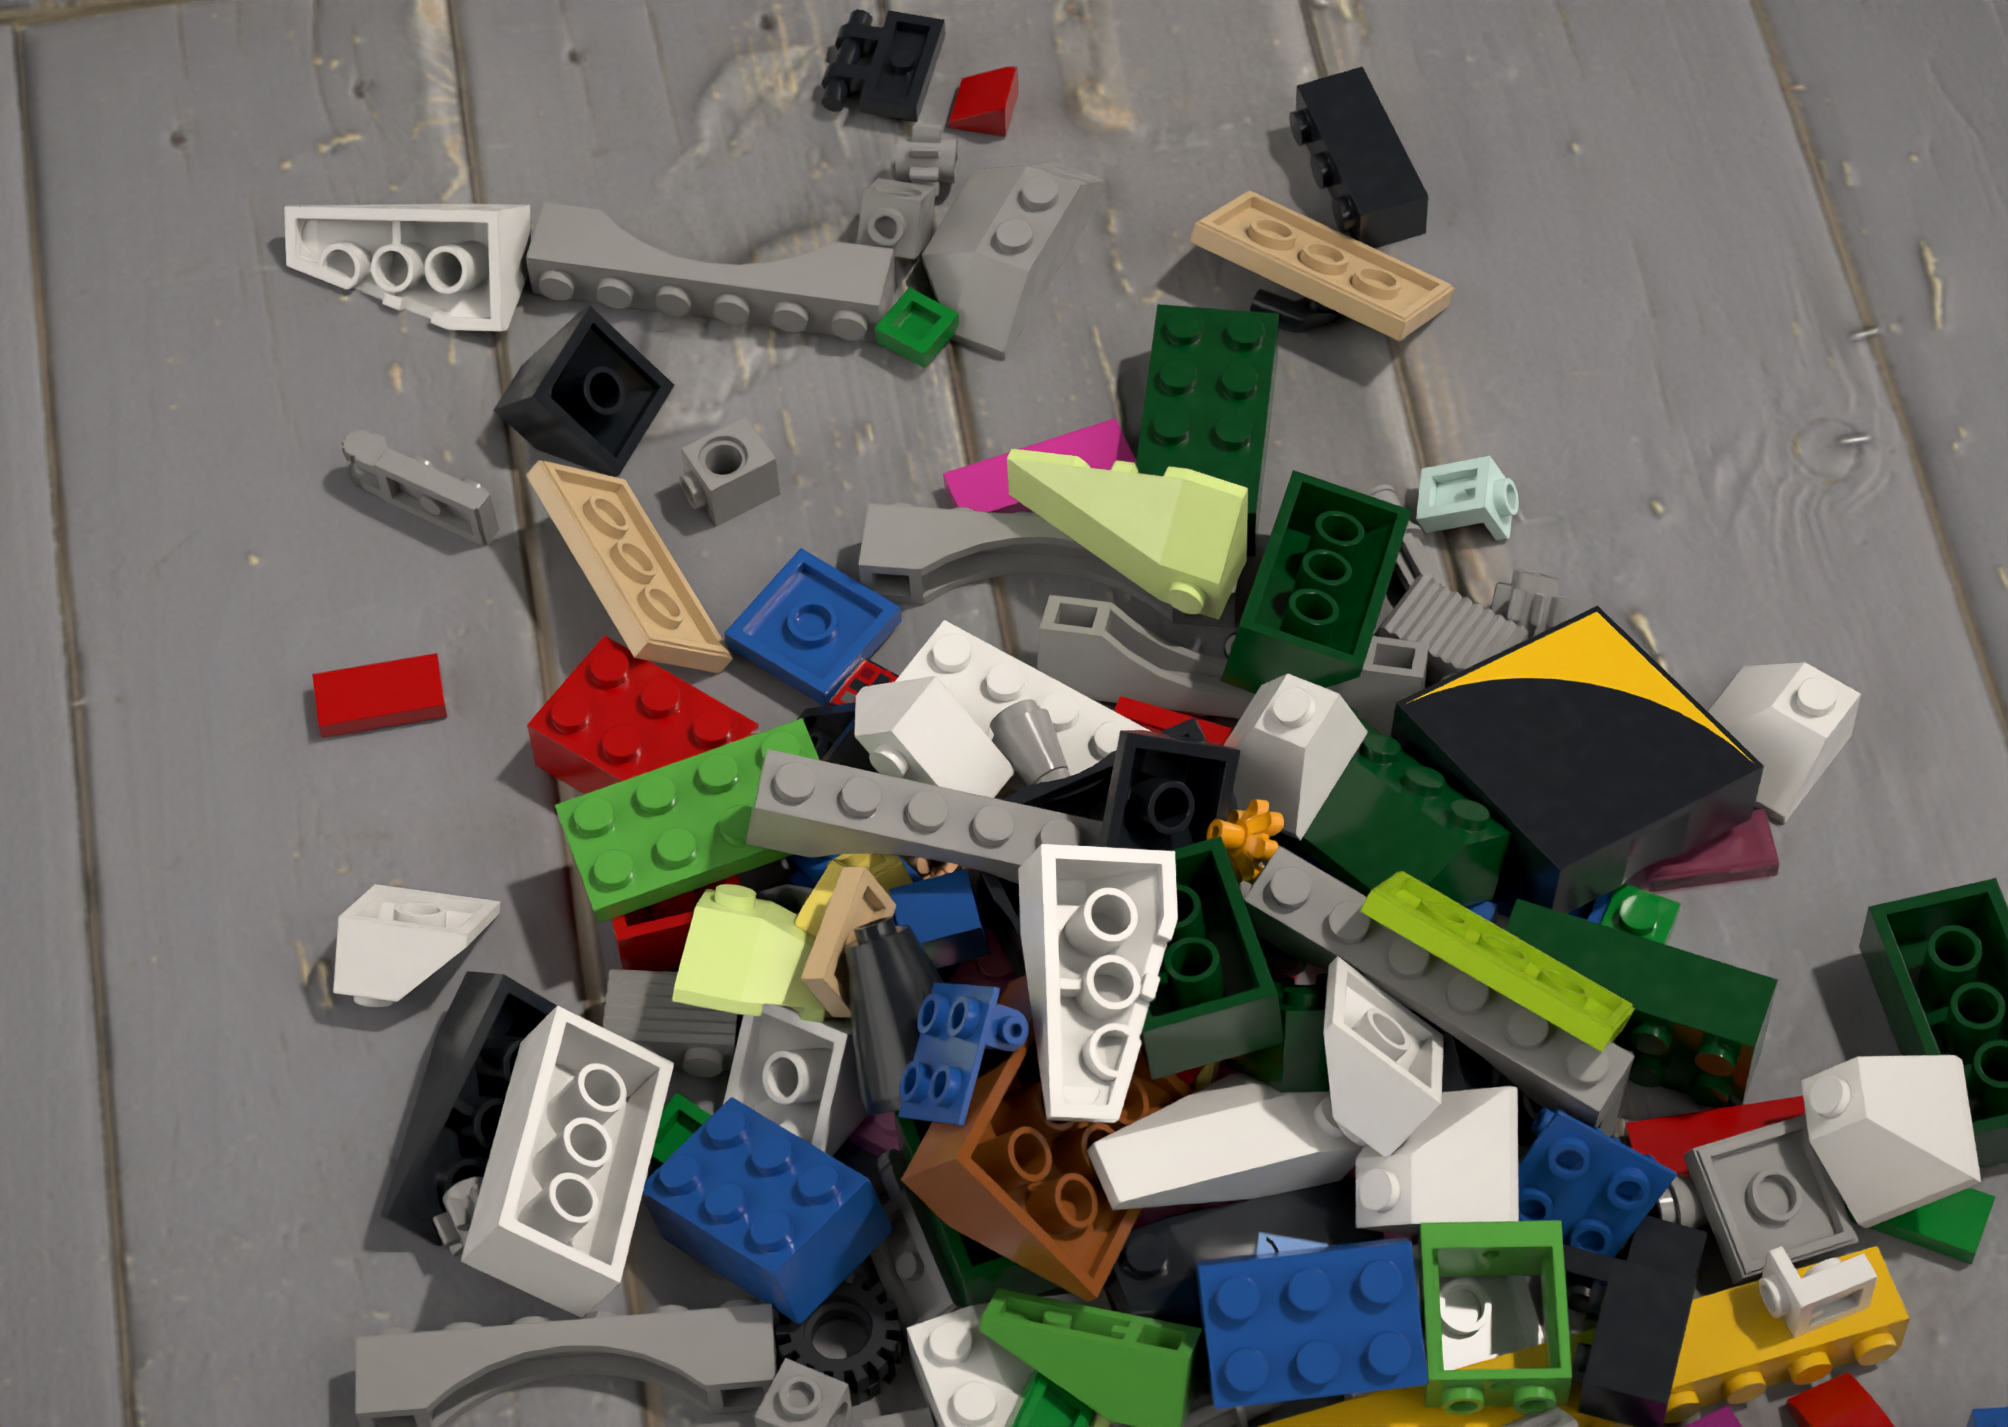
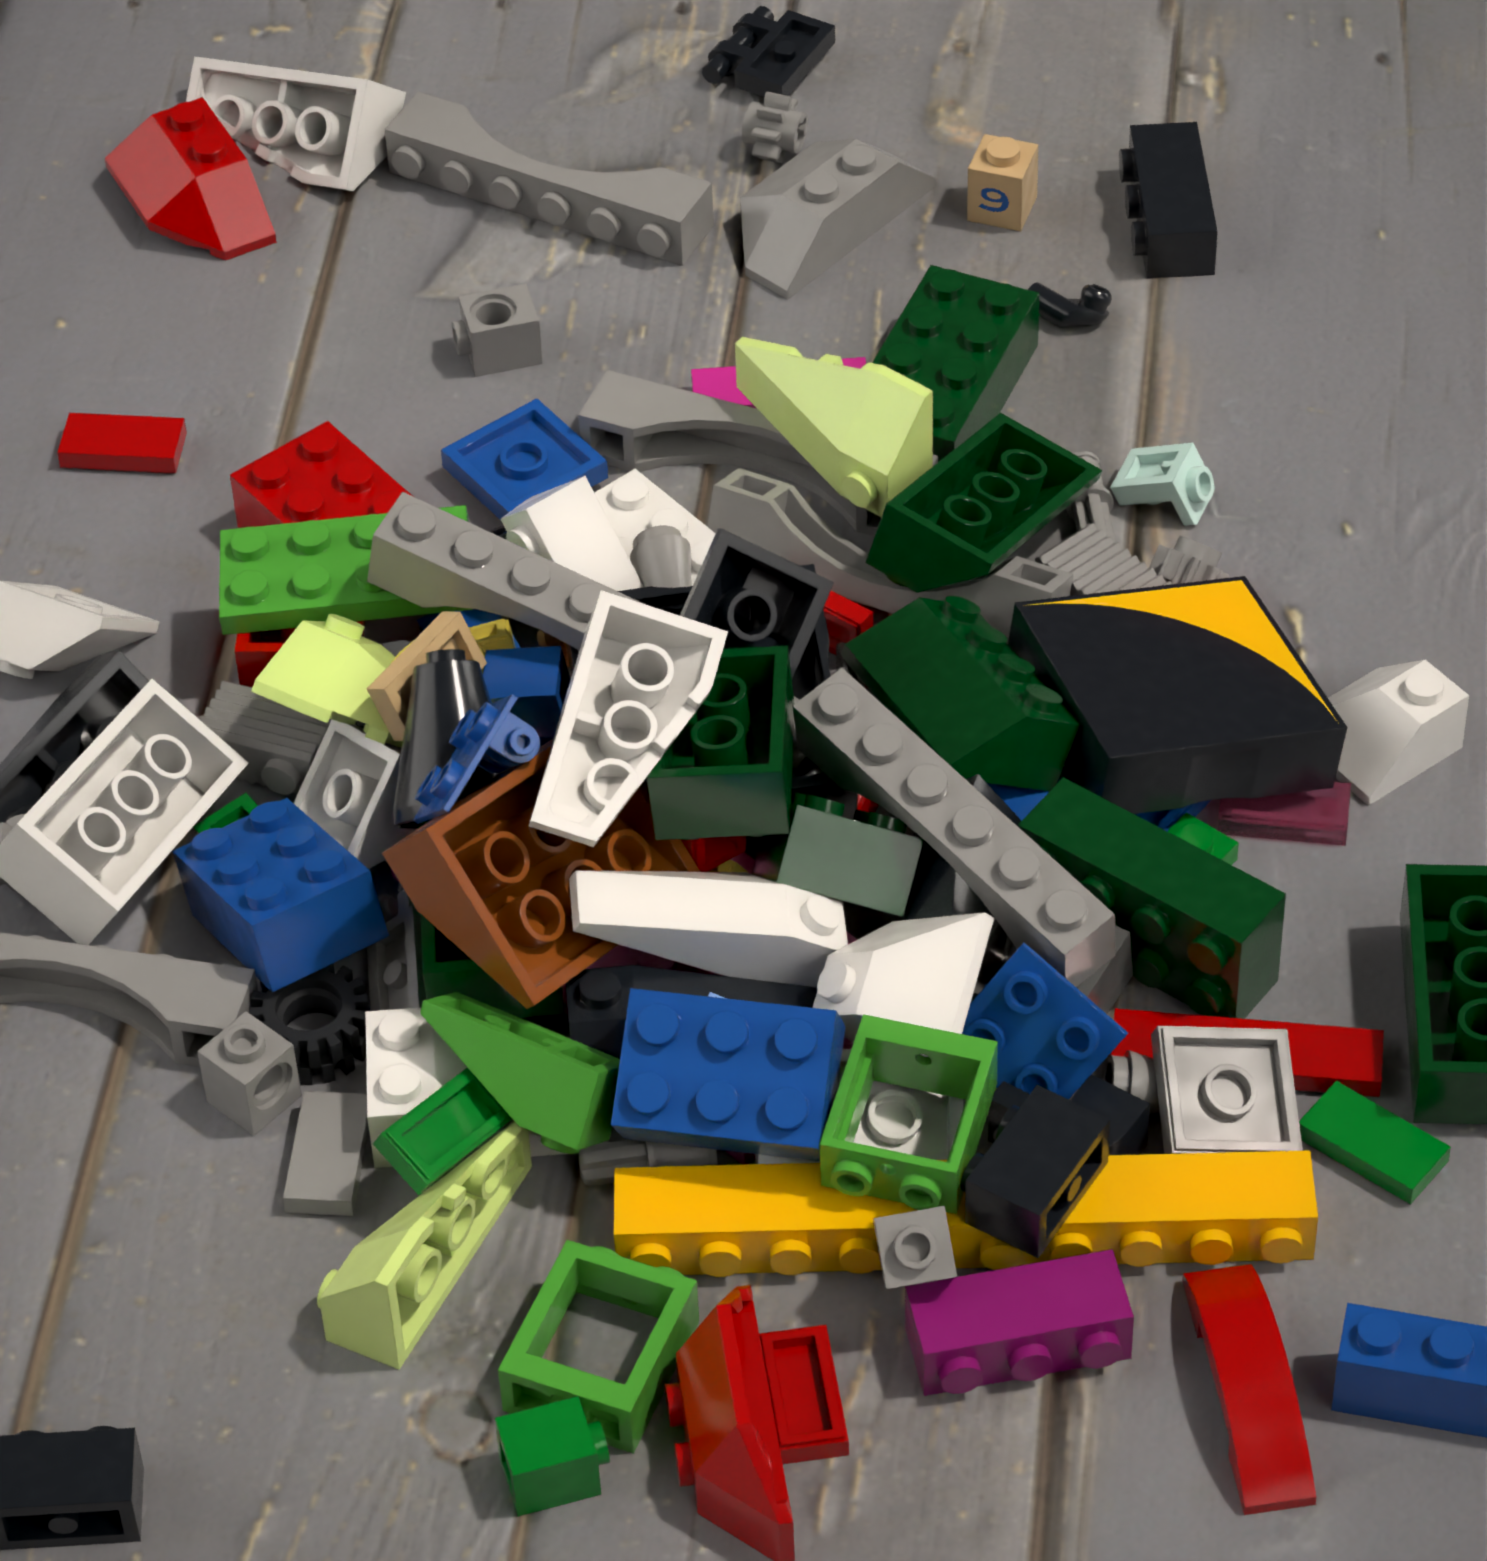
camera: 15 degrees right, 10 degrees down
light grey hinge [341,428,499,546] -> none
black slope [493,306,675,477] -> none
tan tile [526,460,733,674] -> none
light grey brick [857,178,936,260] -> none
green plate [874,287,959,368] -> none
red slope [949,66,1019,137] -> none
tan tile [1189,191,1455,341] -> none
light orange plant [1207,799,1284,885] -> none
white slope [1224,673,1368,841] -> none
white slope [1324,956,1444,1158] -> none
lime tile [1360,871,1635,1052] -> none
white bracket [1759,1246,1878,1338] -> none
white slope [1801,1055,1981,1228] -> none
none -> red wedge [104,97,277,261]
none -> tan brick [967,134,1039,232]

